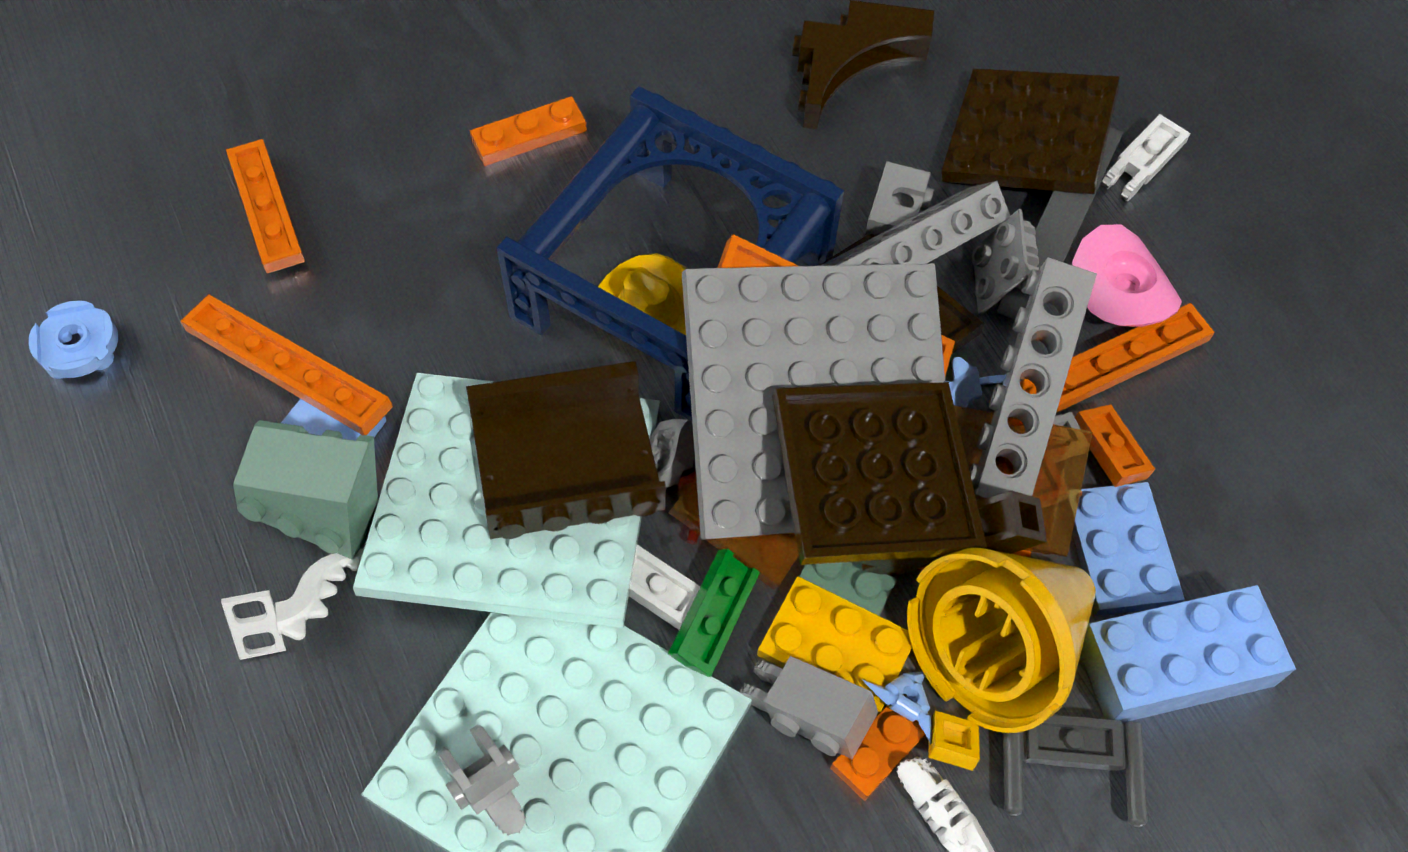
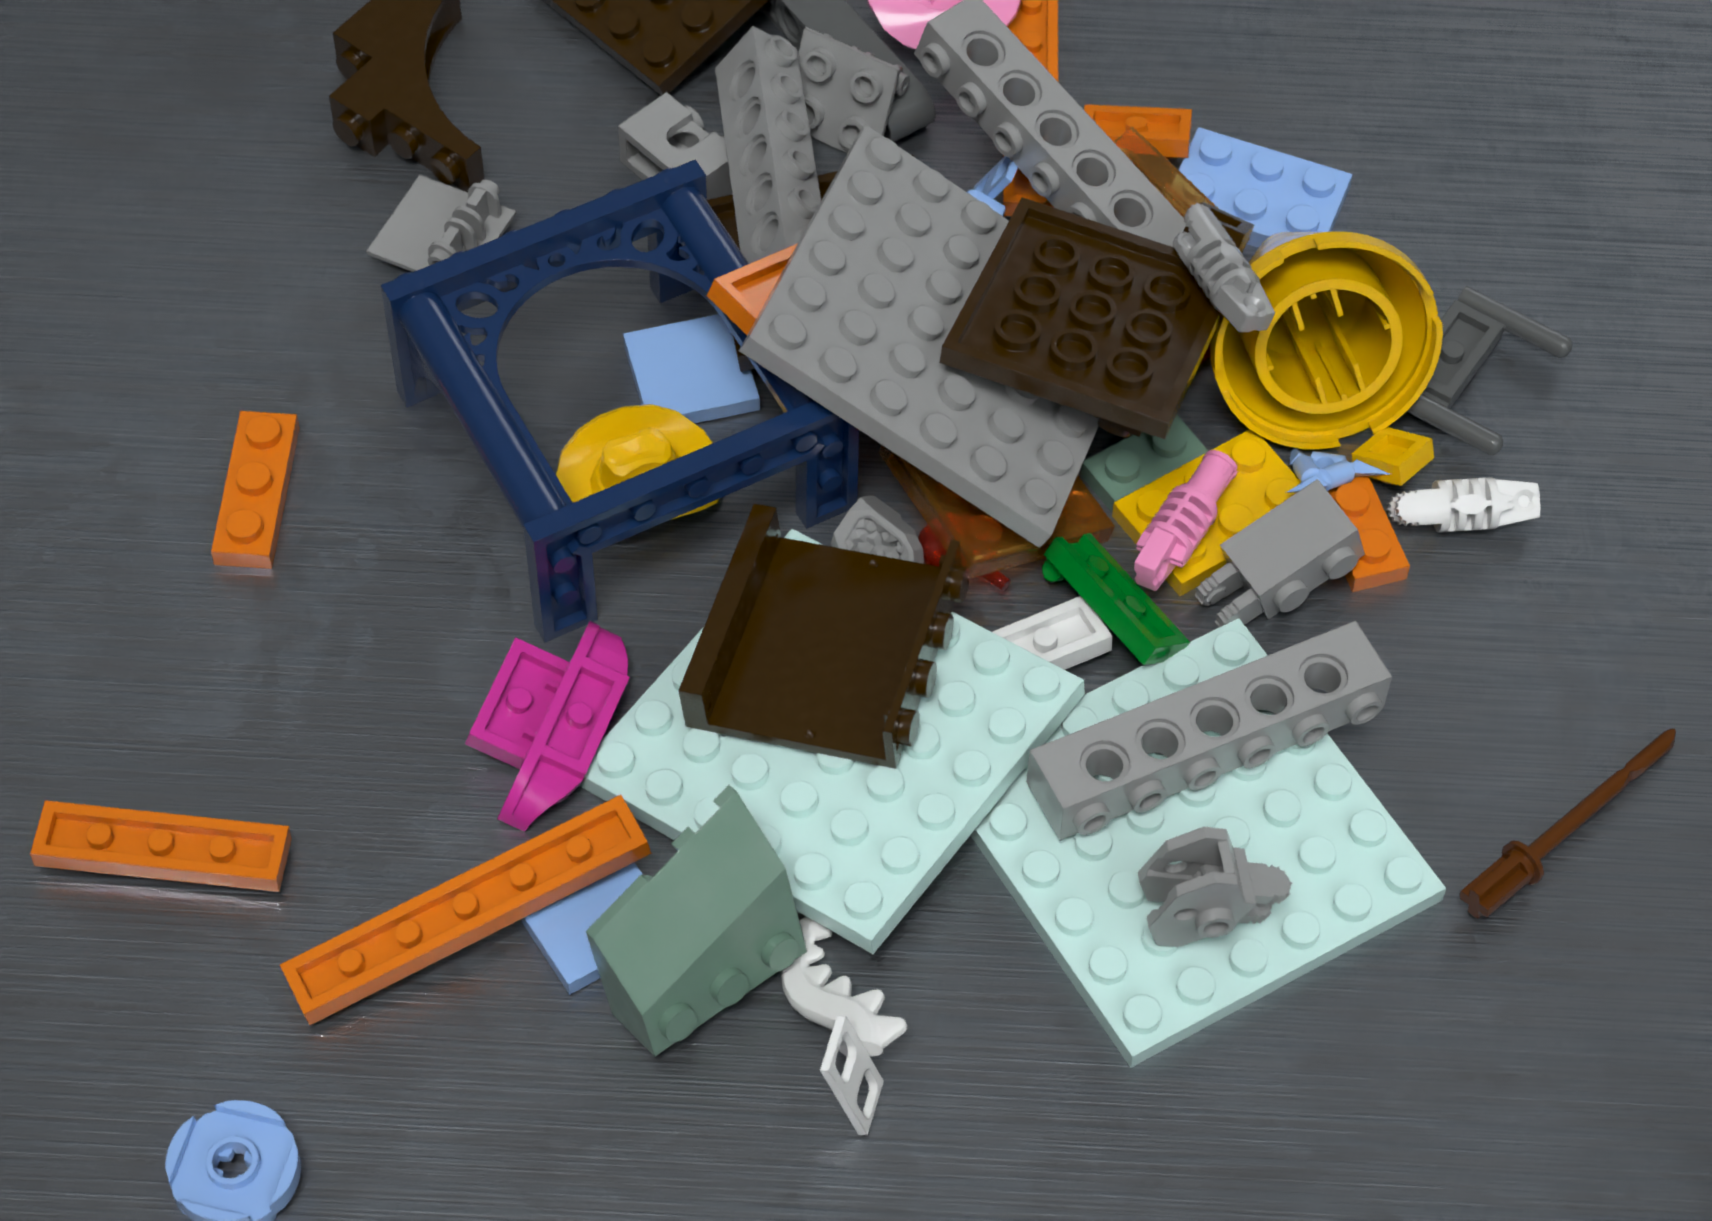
camera: 60 degrees left, 5 degrees down
light blue brick [1080,585,1296,723] -> none
none -> light grey hinge [366,175,516,272]
none -> dark pink plate [465,621,630,832]
none -> light grey brick [1026,621,1392,840]
none -> bright pink hinge [1134,450,1238,591]
none -> light grey hinge [1172,202,1275,332]

